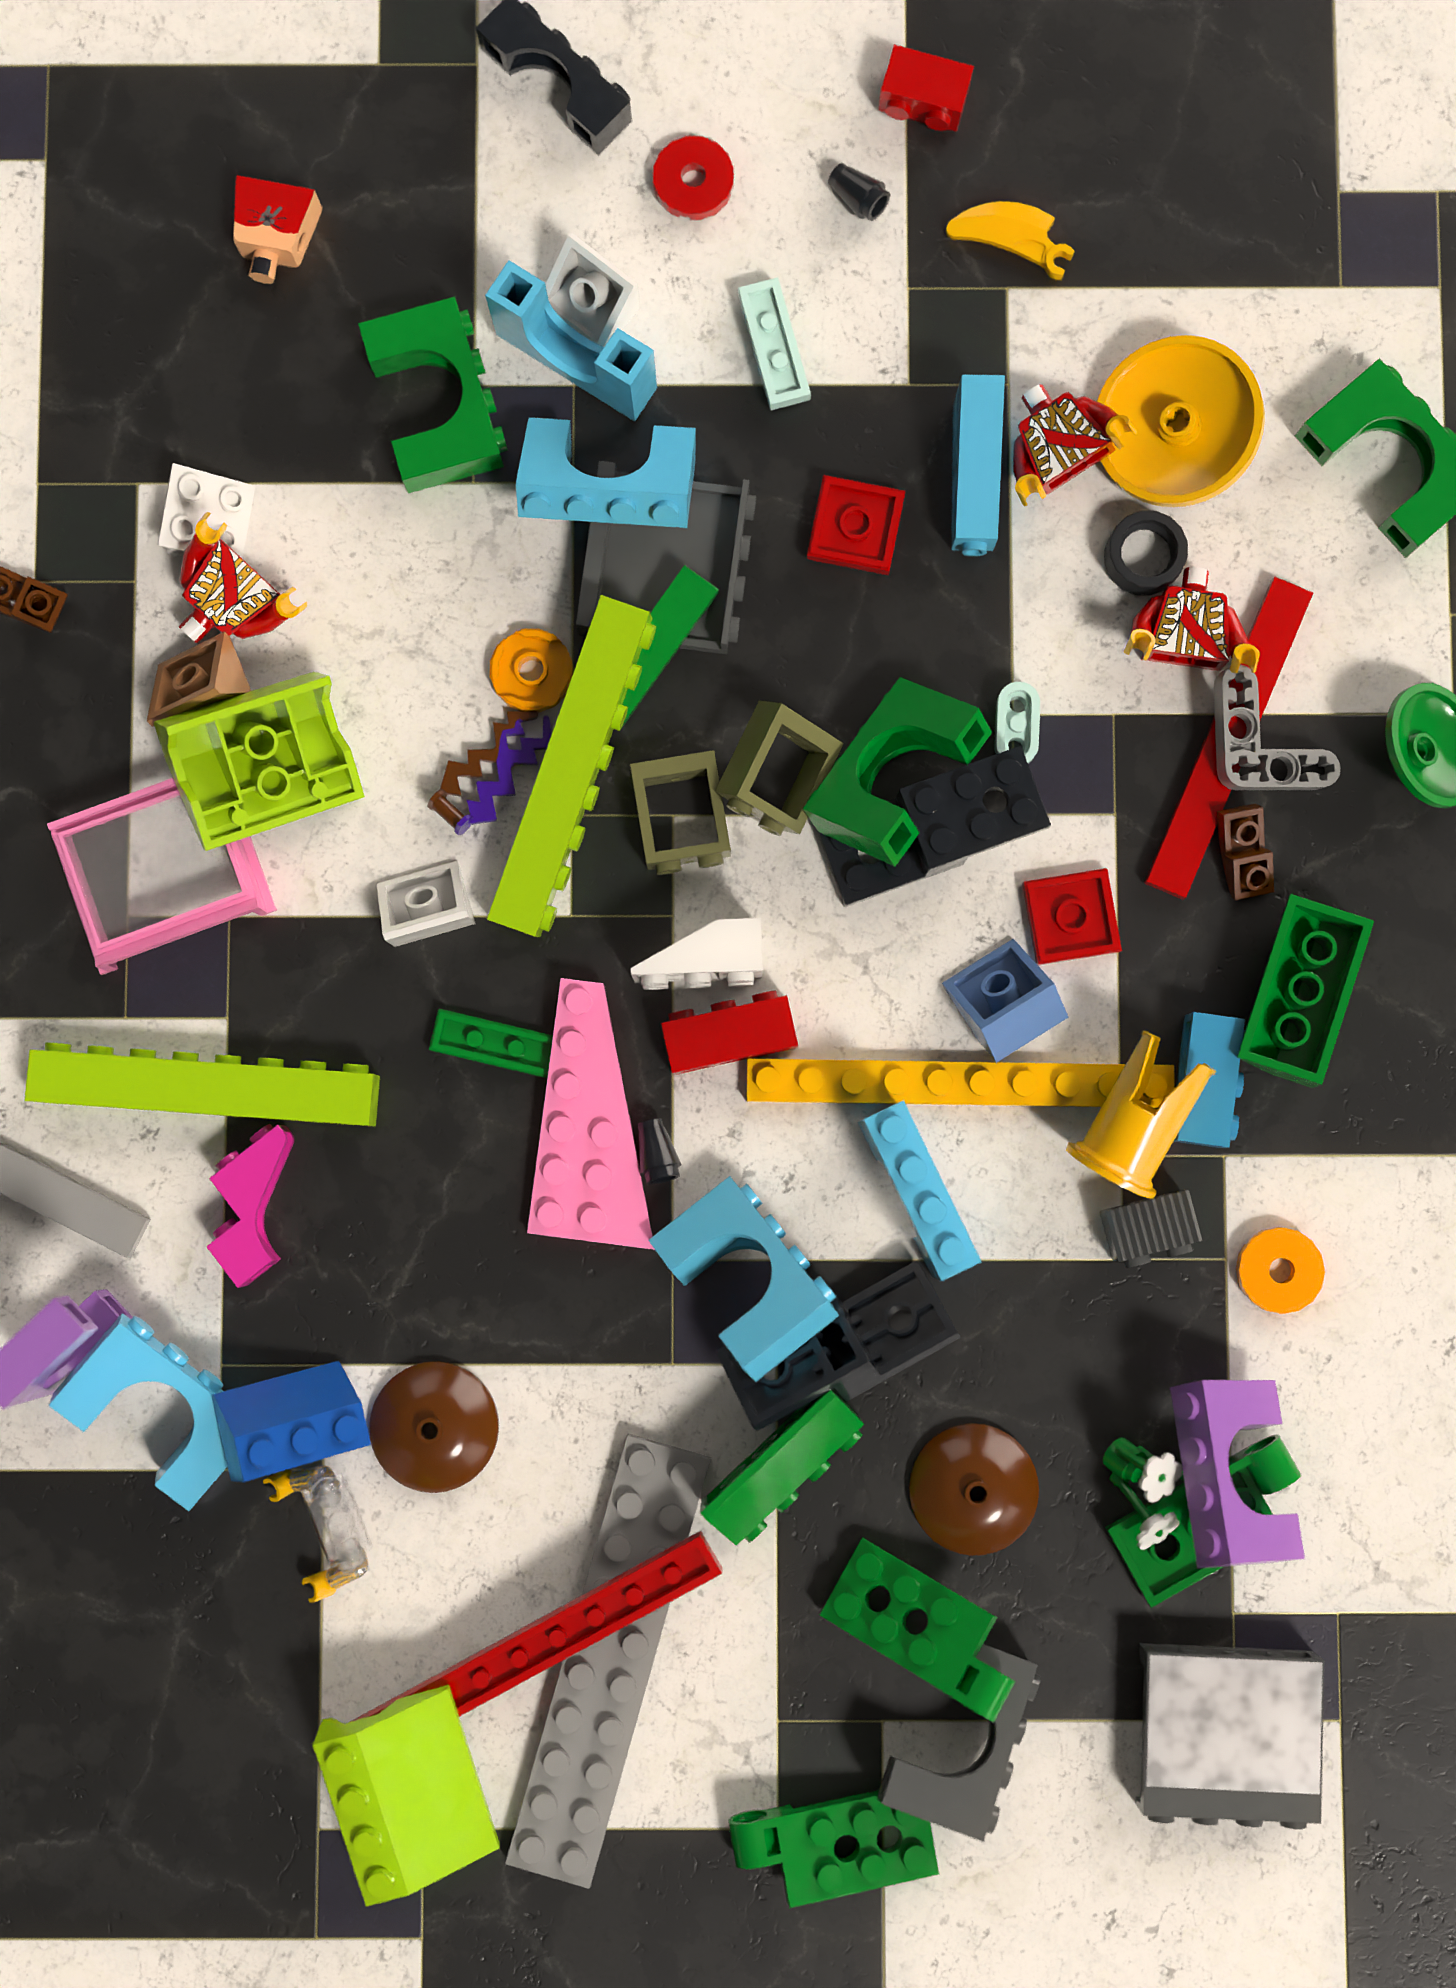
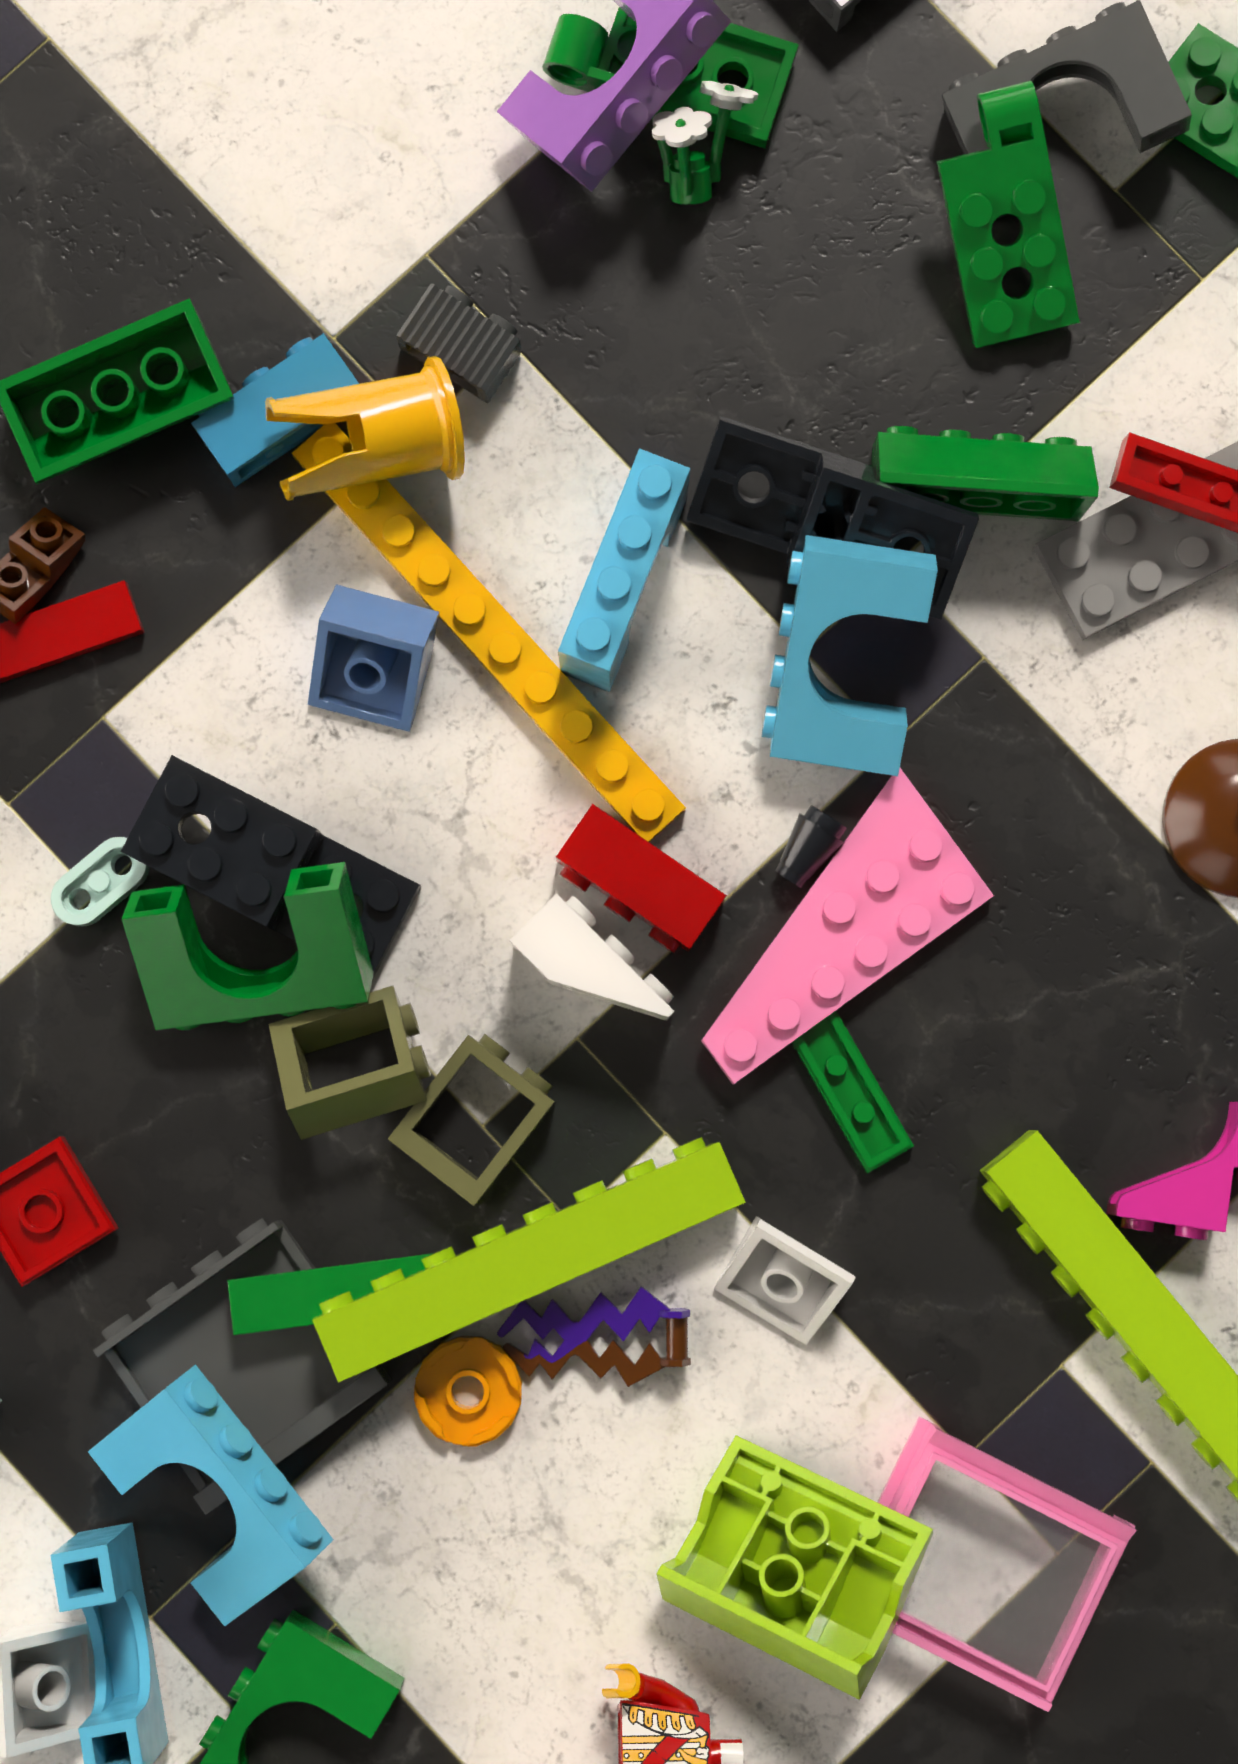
camera: 135 degrees left, 0 degrees up
medium nougat slope [147,631,251,727] -> none
reddish brown dish [909,1423,1039,1556] -> none
red tile [1022,868,1122,966] -> none
light orange tile [1236,1227,1325,1314] -> none

